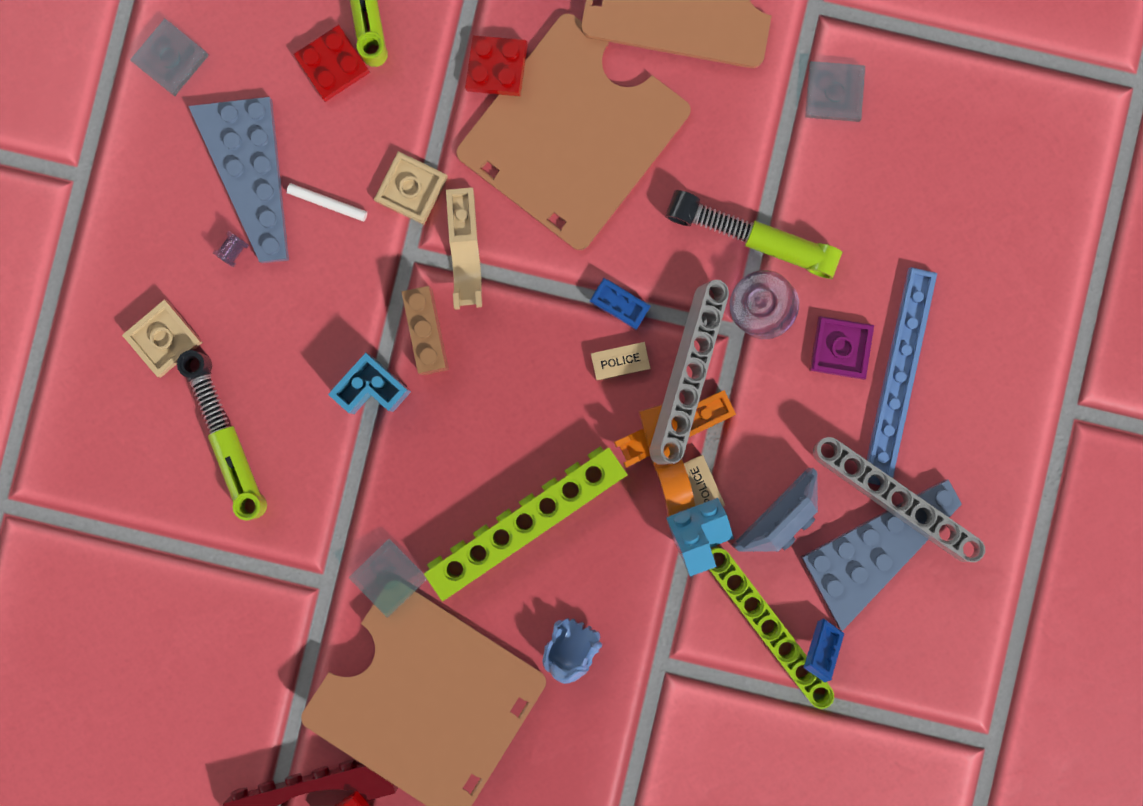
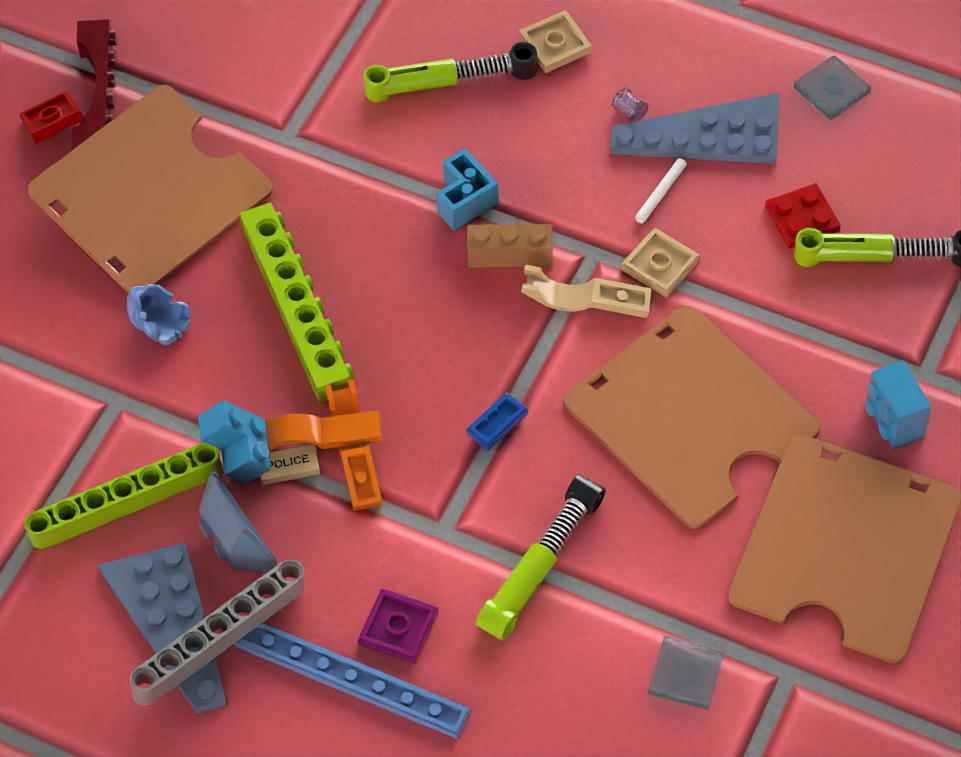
camera: 100 degrees right, 30 degrees down
clear light blue tile [348,539,427,618] -> none
red plate [465,35,528,96] -> none
tan tile [591,342,650,381] -> none
light grey beam [650,280,729,465] -> none
clear purple wheel [730,270,799,339] -> none
blue plate [804,619,845,682] -> none

